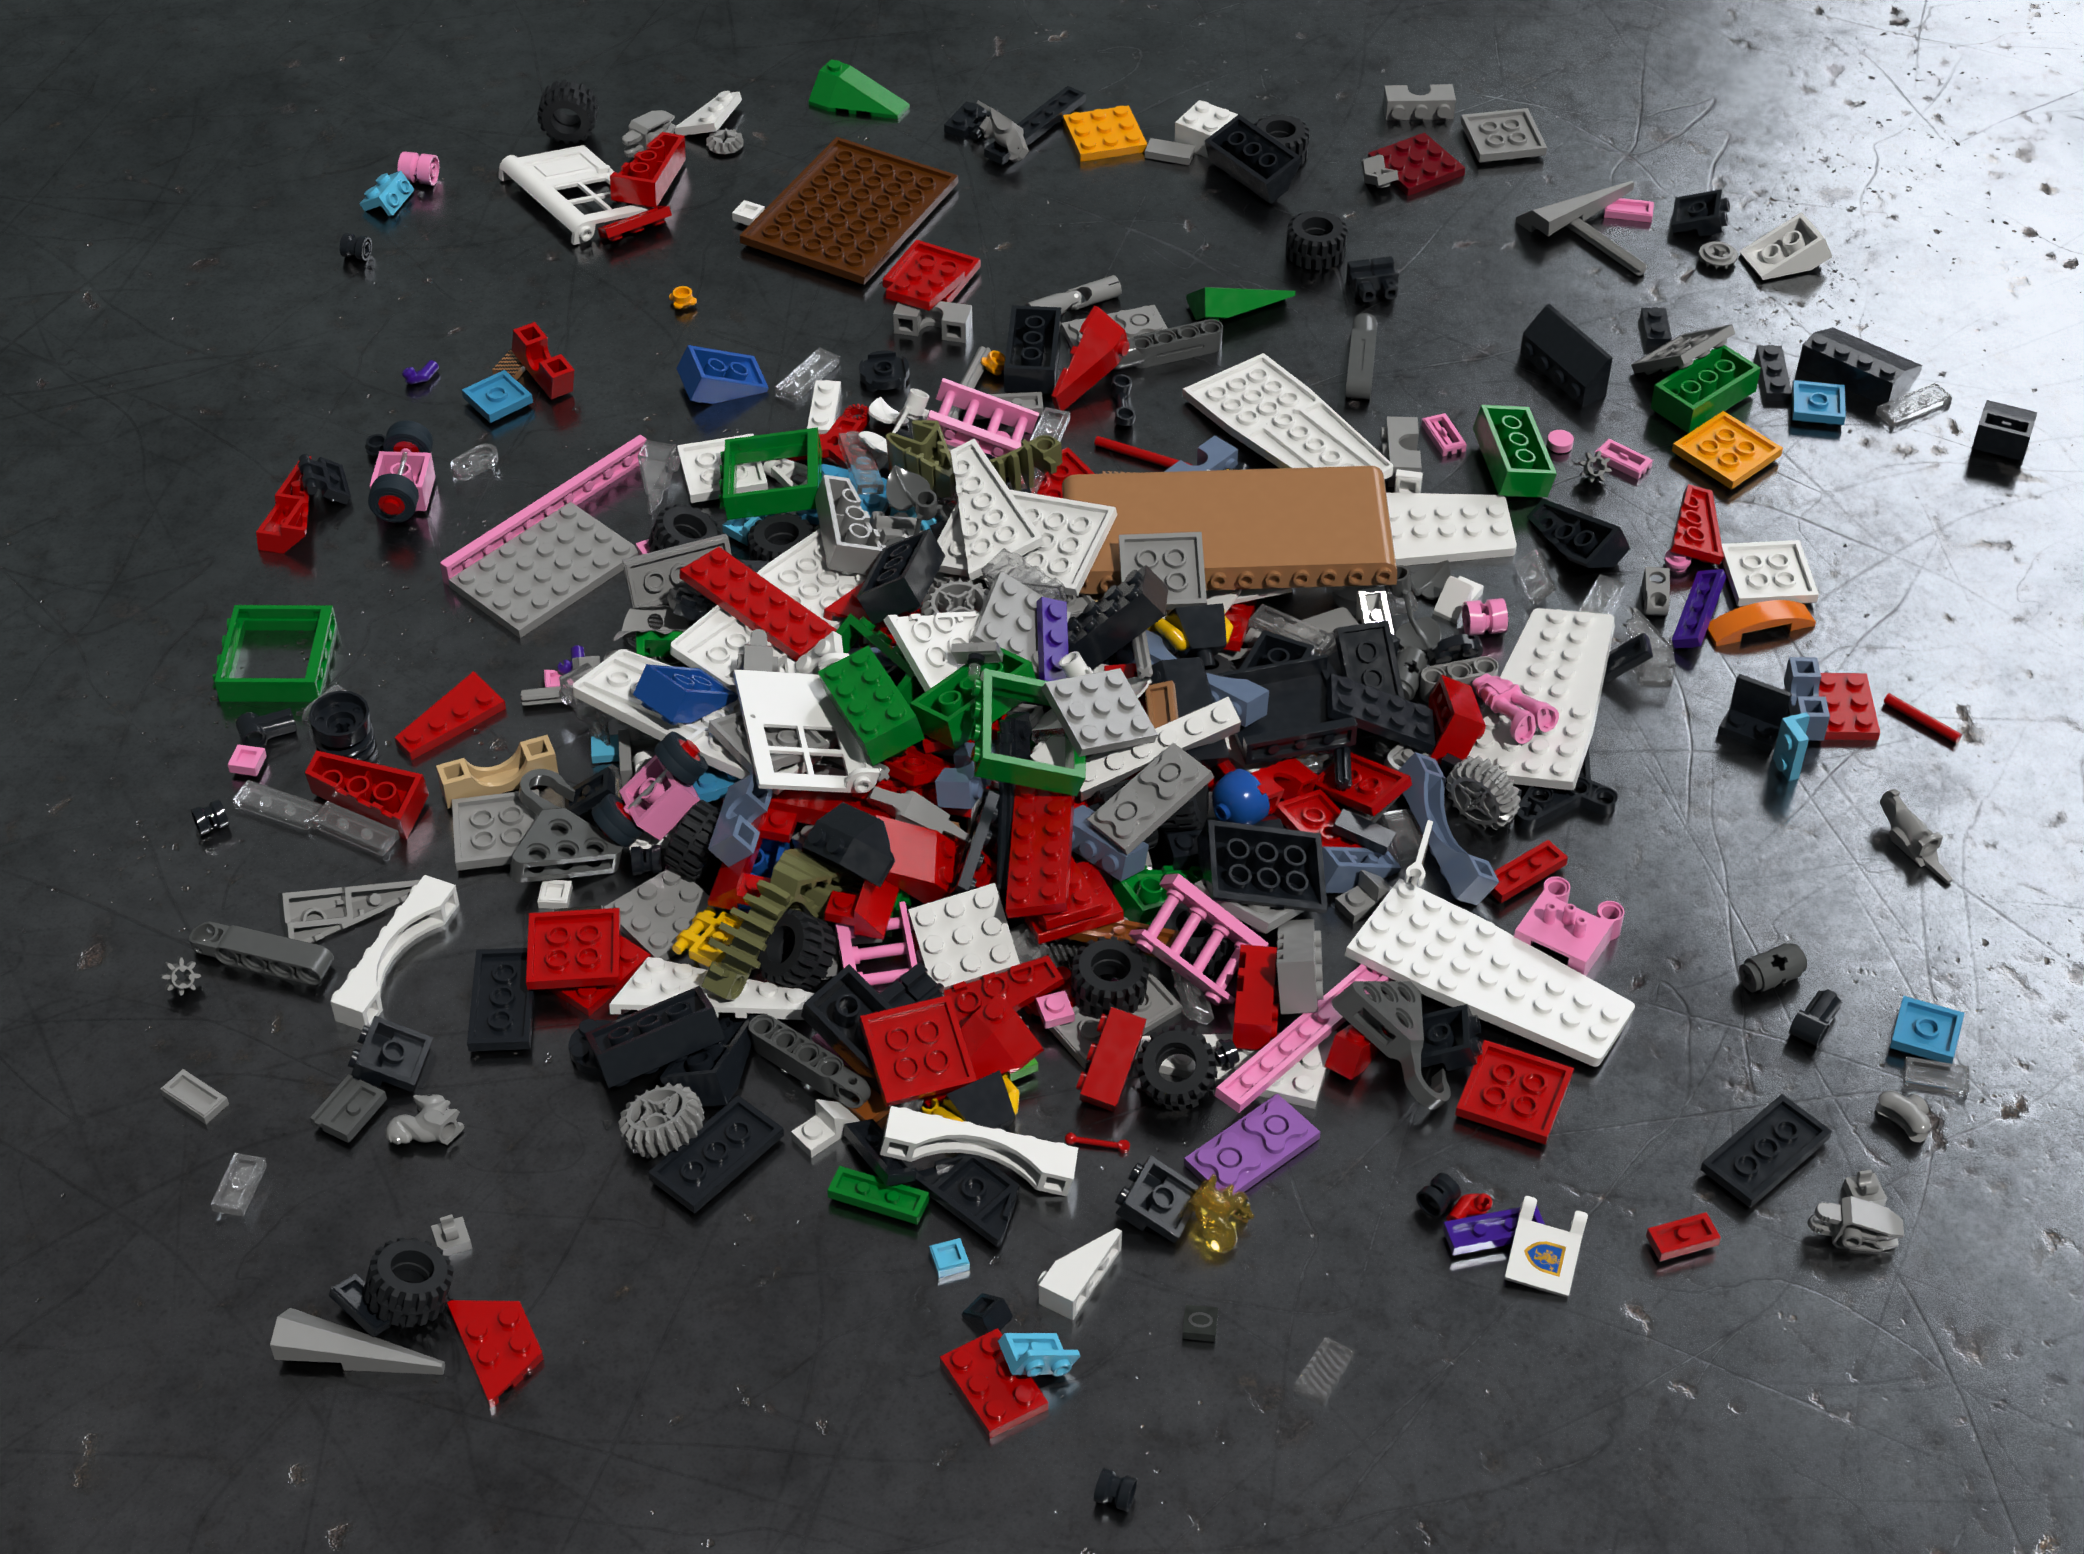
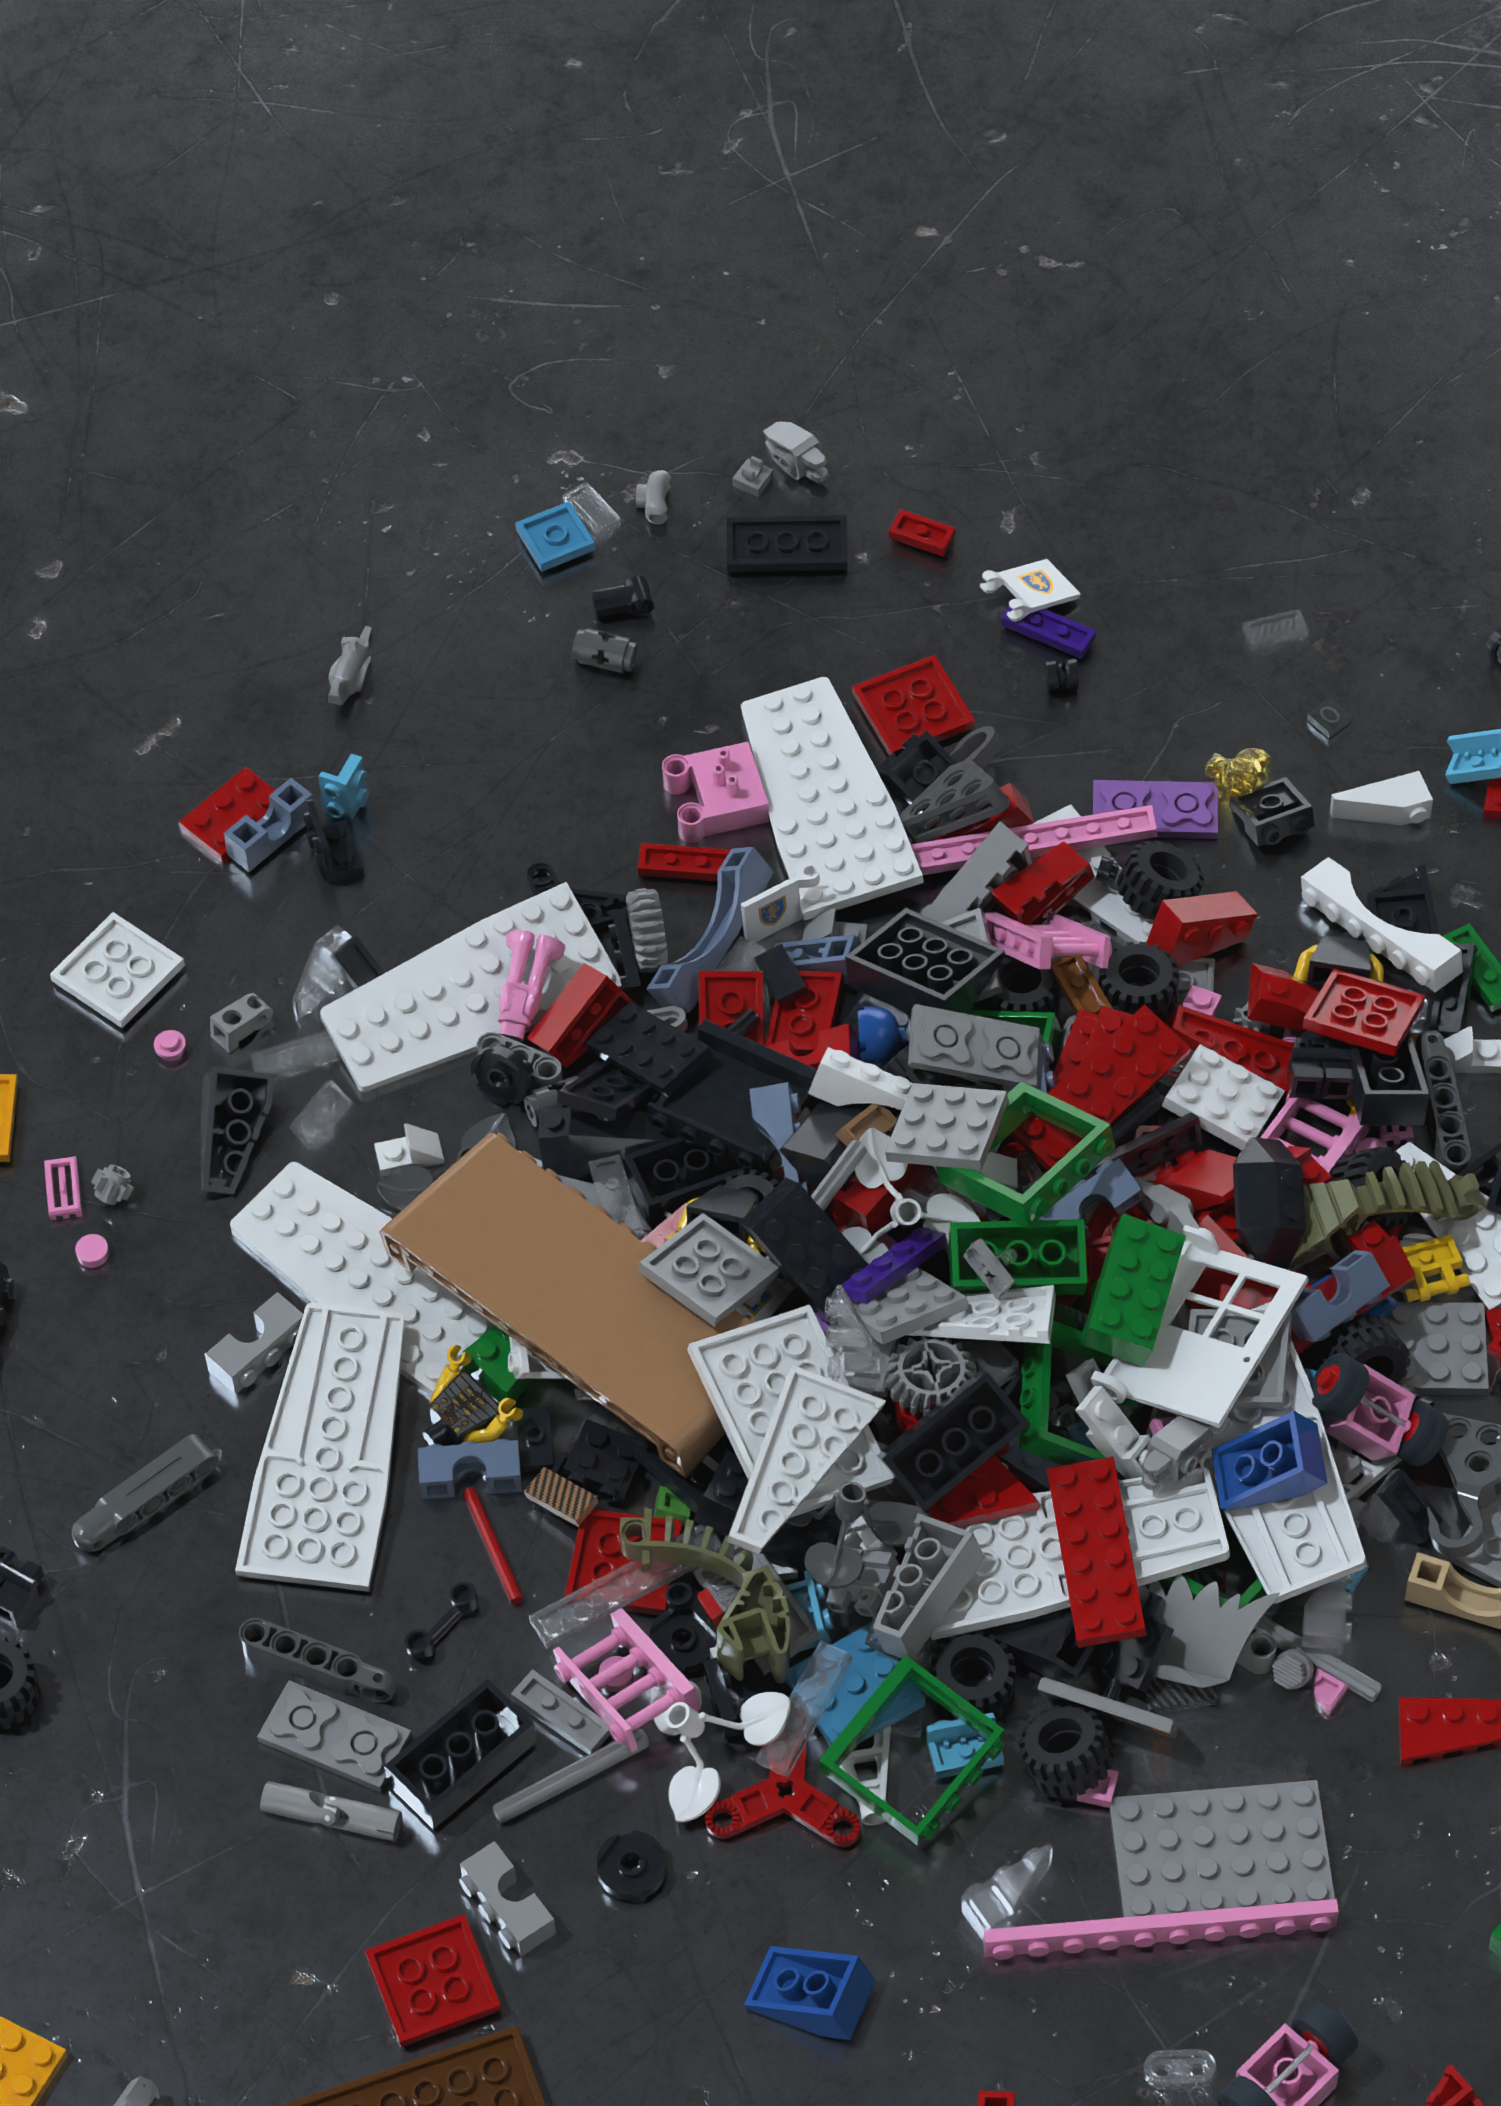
camera: 135 degrees left, 10 degrees up
dark purple arm [557,645,585,678] -> none
white plate [677,434,768,503] -> none
clear tile [775,347,840,403] -> none
white plate [807,380,841,434] -> none
red plate [886,259,965,311] -> none
medium azure tile [929,1238,970,1278] -> none
black slope [961,1293,1012,1334] -> none
light orange plate [981,350,1005,376] -> none
red wedge [1051,306,1130,413] -> none
red hinge [1064,1132,1130,1153] -> none
green wedge [1186,287,1295,321] -> none
white tile [1394,469,1423,493] -> none
bright pink tile [1421,413,1467,457] -> none
red arm [1446,1193,1493,1221] -> none
bright pink wheel [1462,598,1508,636] -> none
green brick [1473,405,1557,498] -> none
red wing [1670,484,1724,565] -> none
dark purple plate [1672,569,1726,648] -> none
orange slope [1706,600,1816,647] -> none
red bar [1884,693,1962,744] -> none

